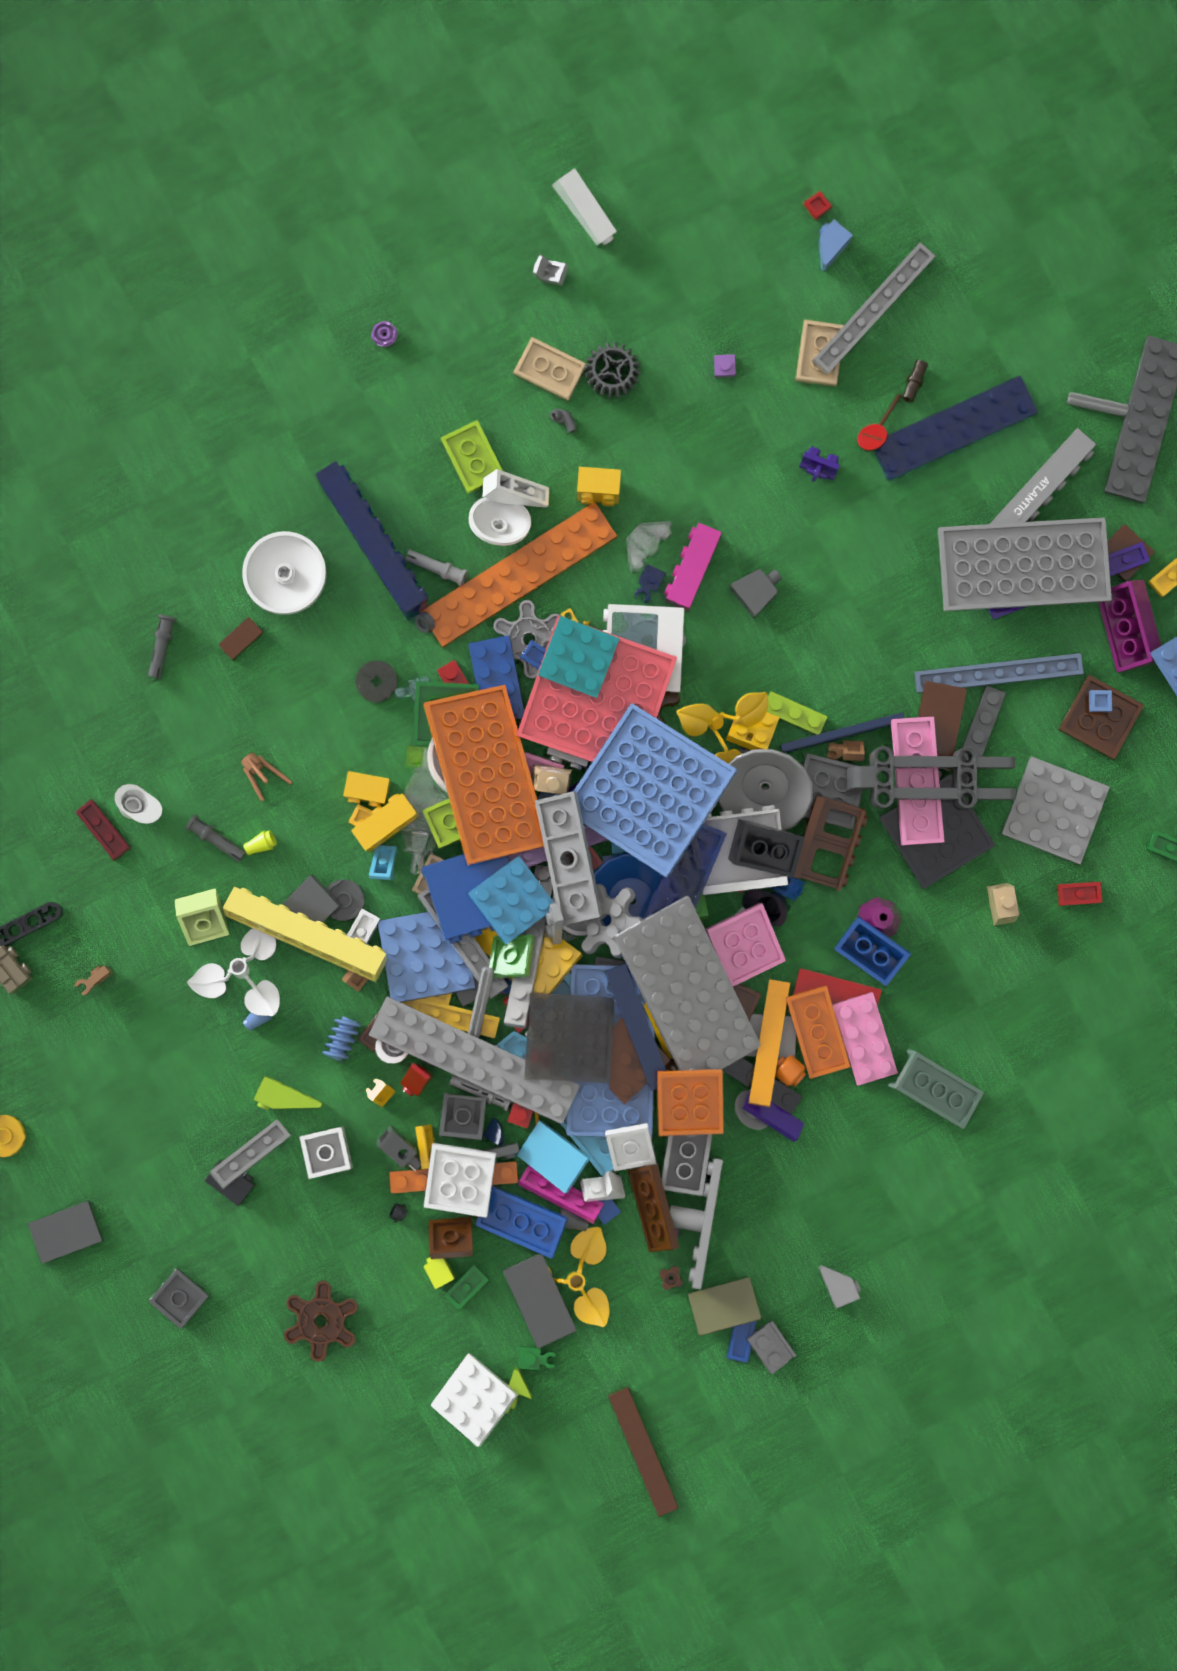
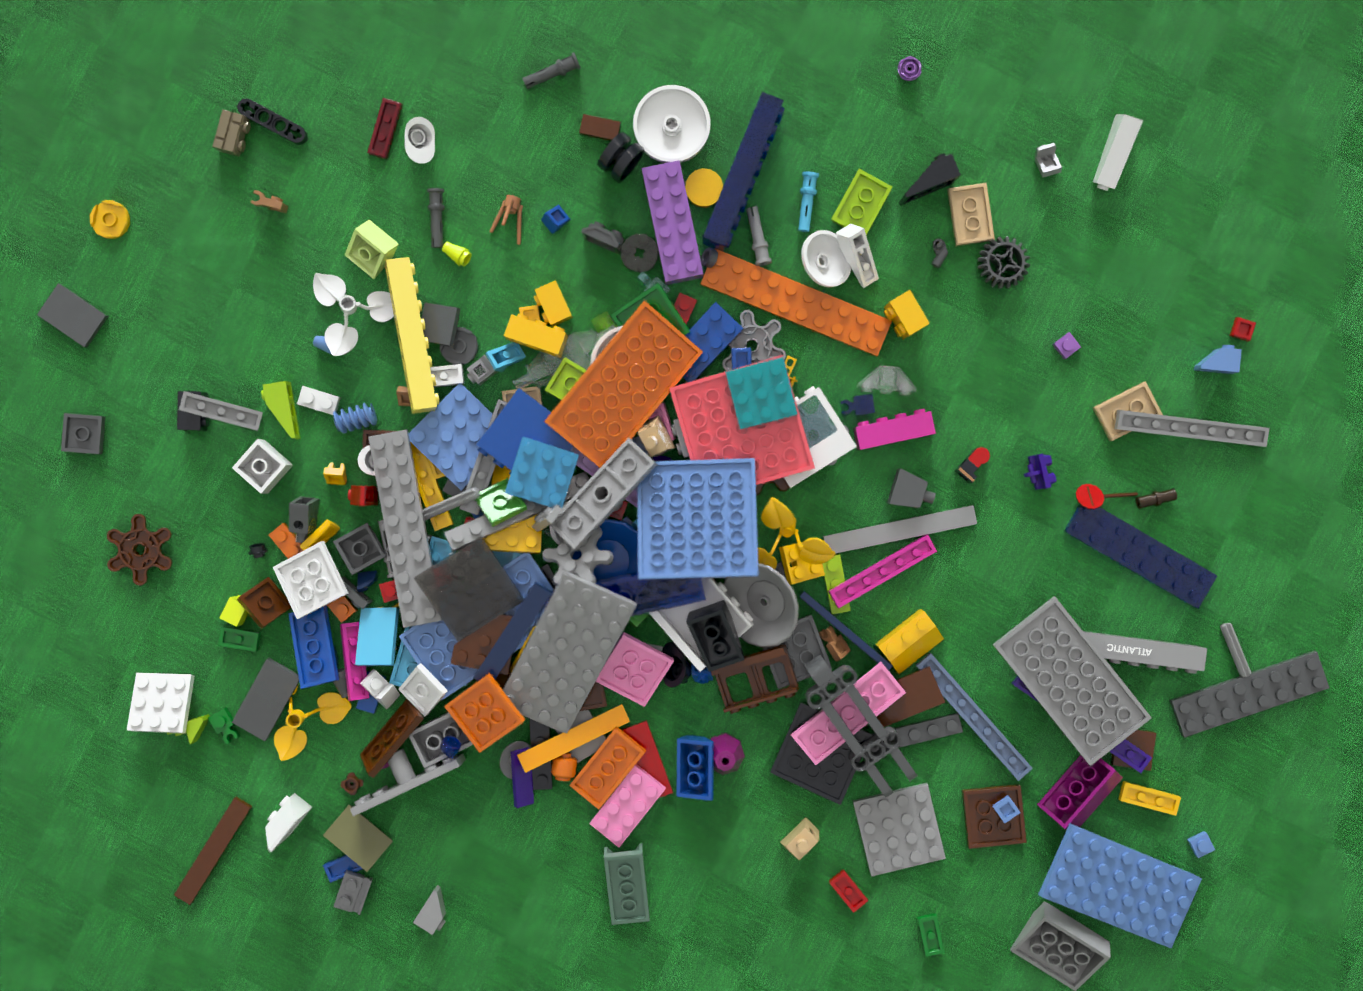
camera: 50 degrees right, 5 degrees up
none -> white slope [265,793,312,852]
none -> white plate [297,386,341,415]
none -> clear blue tile [440,736,461,758]
none -> light grey window [467,355,498,385]
none -> blue slope [541,205,571,234]
none -> dark grey slope [581,221,625,255]
none -> black wheel [597,132,644,183]
none -> medium lavender brick [642,160,703,285]
none -> yellow tile [685,168,723,208]
none -> medium azure pin [798,171,819,232]
none -> light grey tile [823,505,977,553]
none -> dark pink plate [828,535,937,608]
none -> yellow slope [875,609,944,674]
none -> black slope [899,153,961,206]
none -> leg [955,447,990,483]

